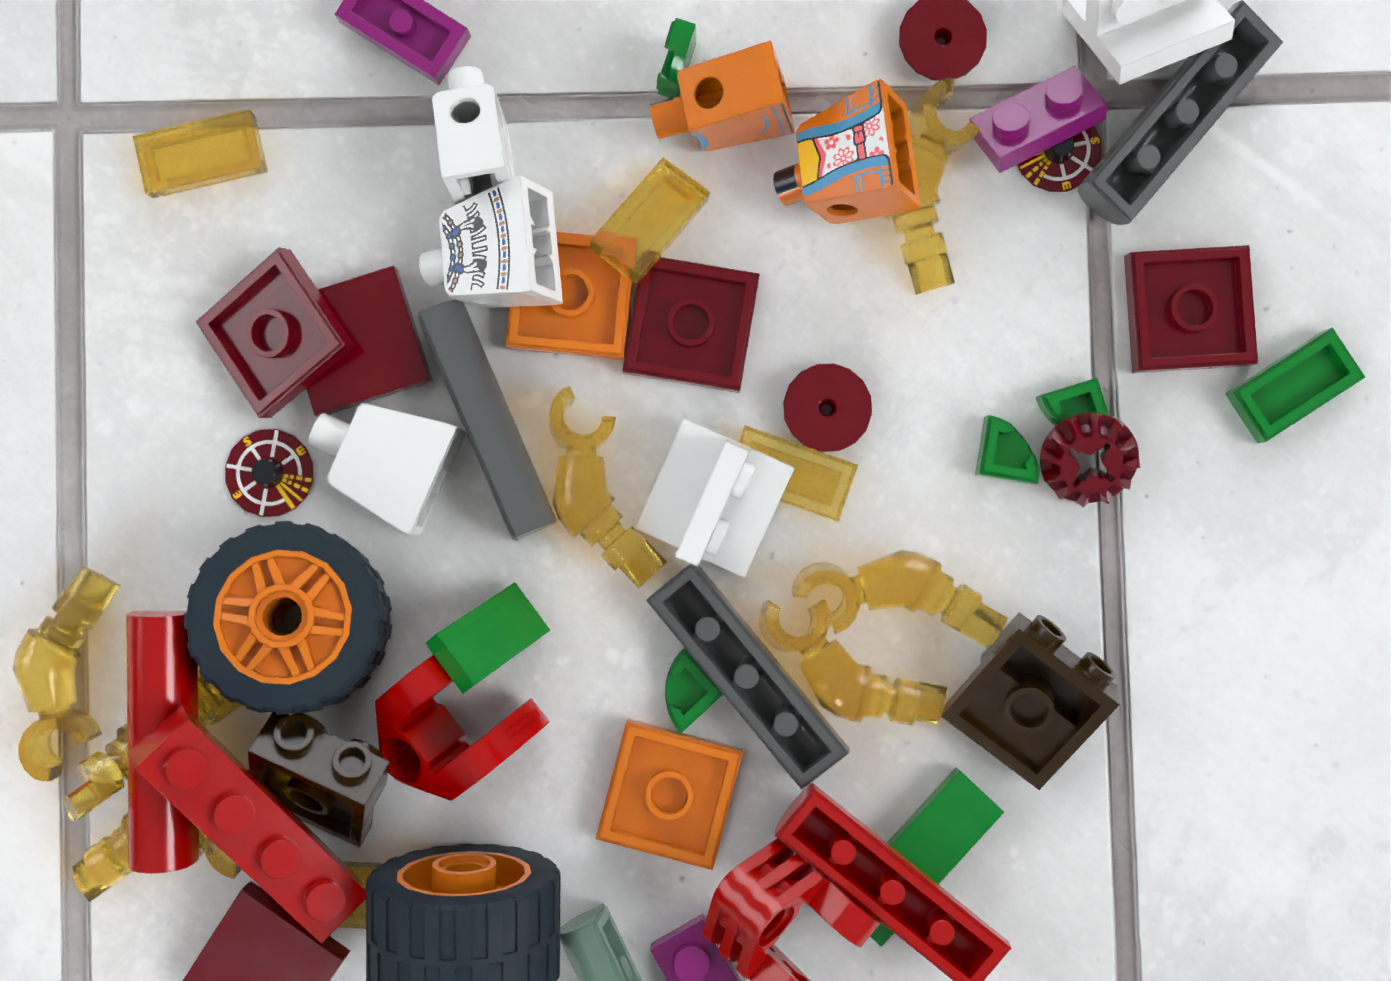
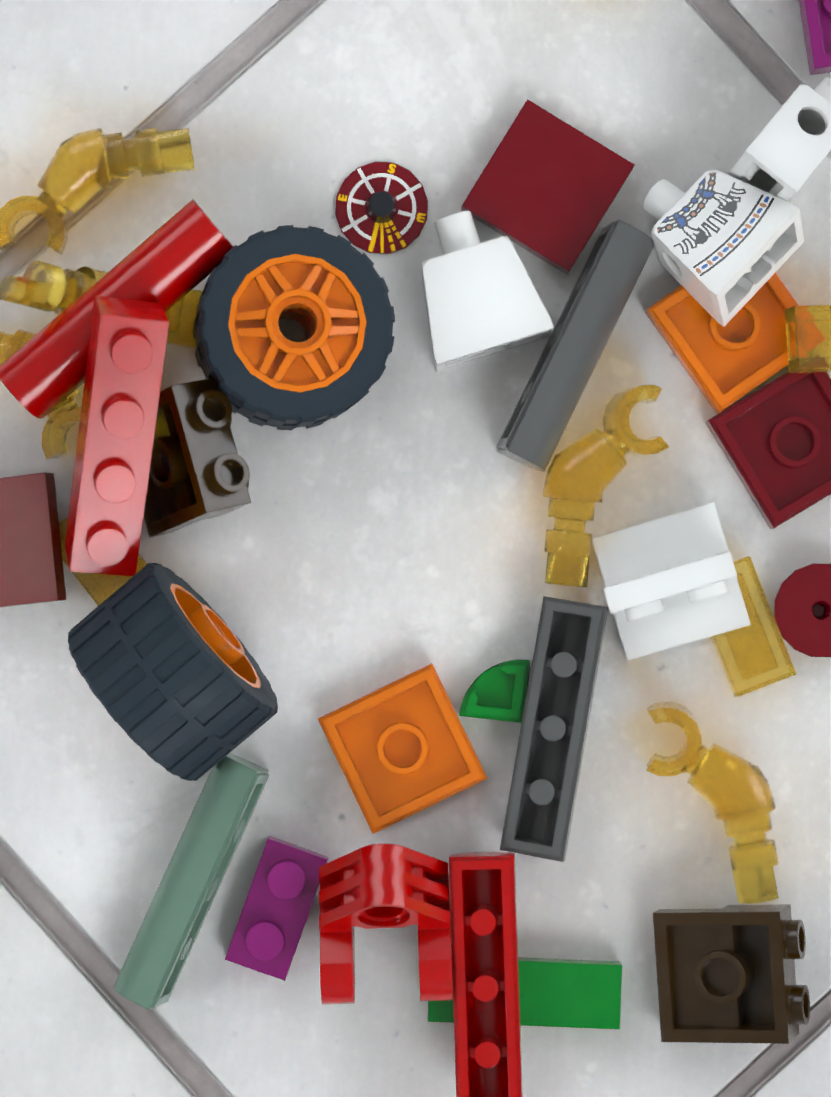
camera: 50 degrees right, 0 degrees up
tile [196,247,355,418] -> none
red piece [375,655,550,801] -> none
green tile [425,582,550,694] -> none
clear yellow piece [759,599,947,726] -> none

